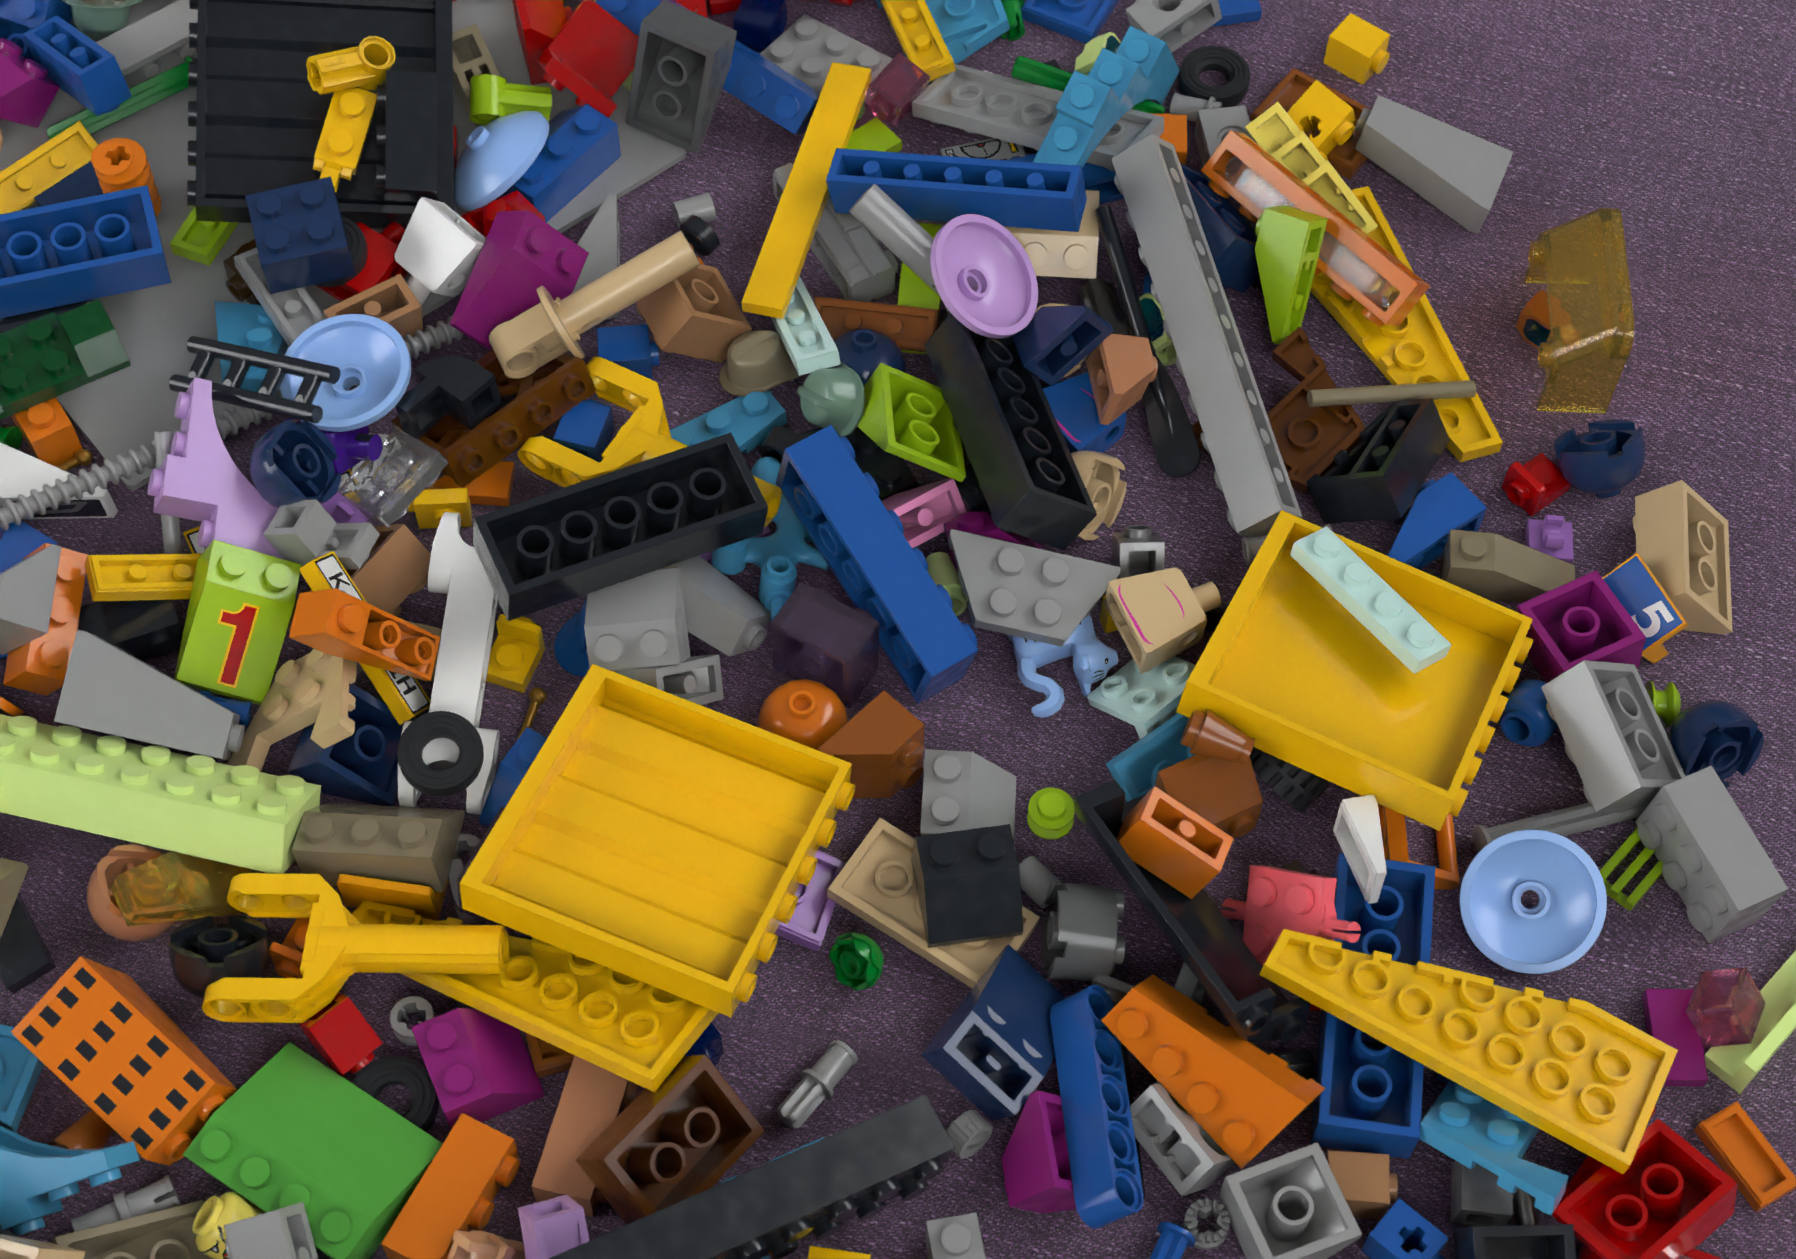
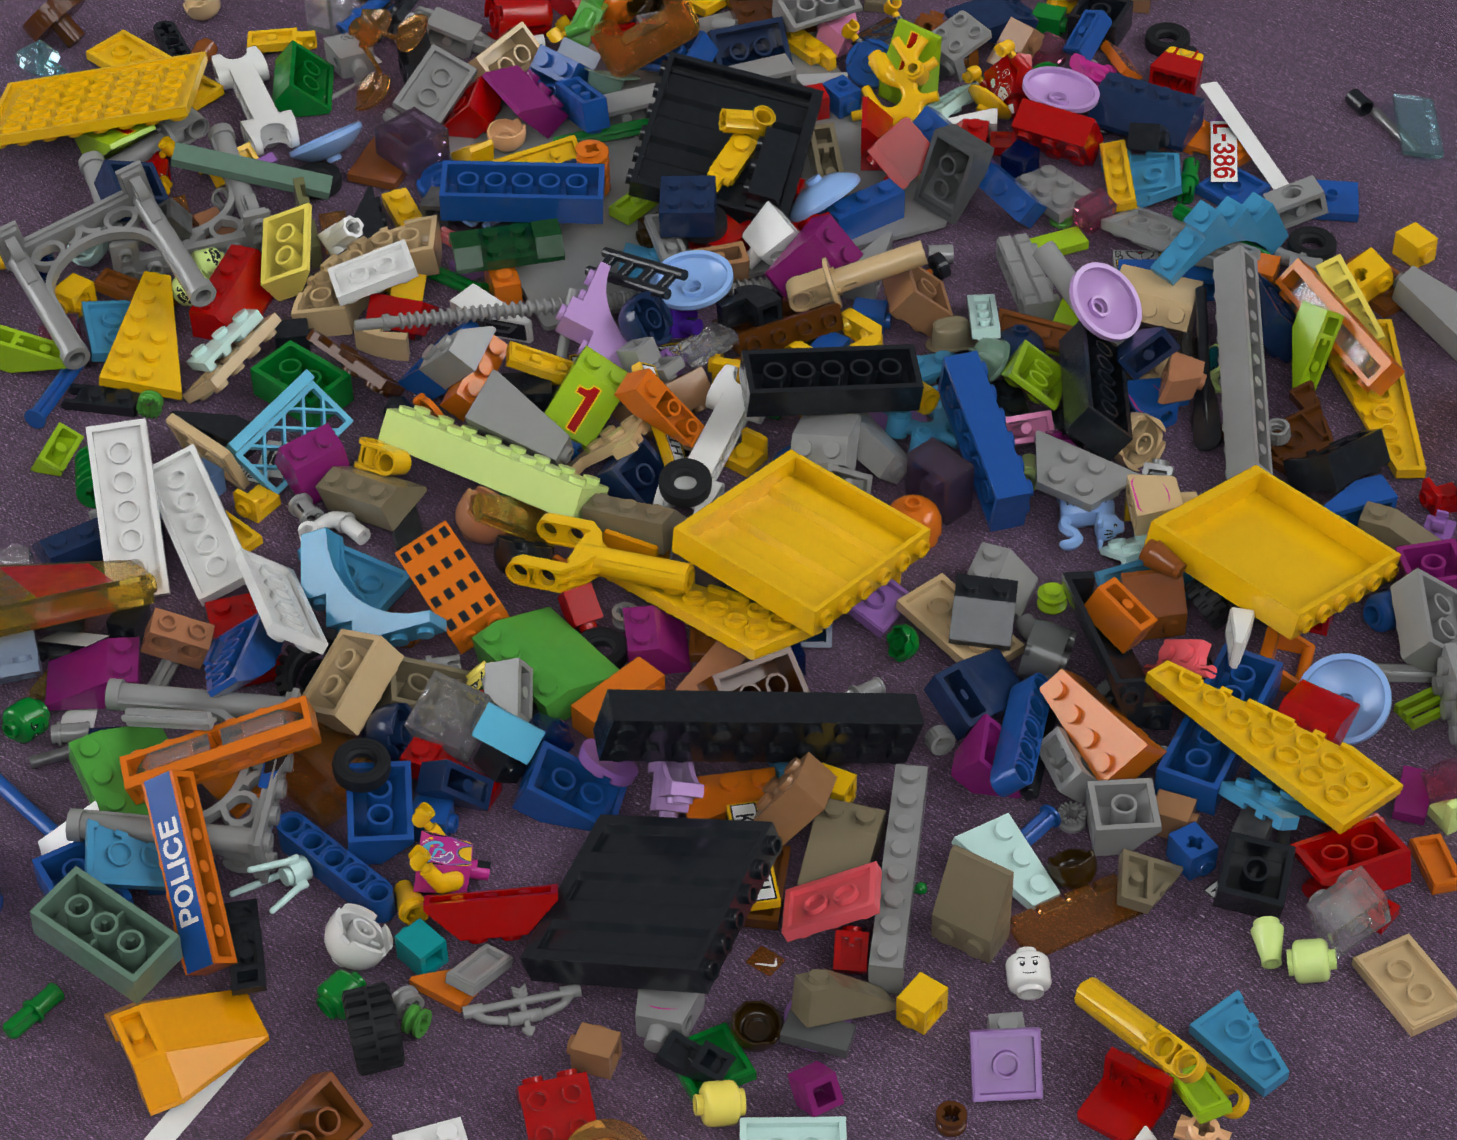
camera: 20 degrees right, 15 degrees down
lime piece [469,74,552,125] -> none
yellow tile [741,62,872,319] -> none
dark orange slope [817,690,925,798] -> none
blue brick [826,148,1087,232] -> none
light aqua plate [1290,526,1452,674] -> none
dark tan bar [1307,380,1476,407] -> none
none -> light grey axle [1269,418,1291,446]
none -> red slope [1277,679,1360,746]

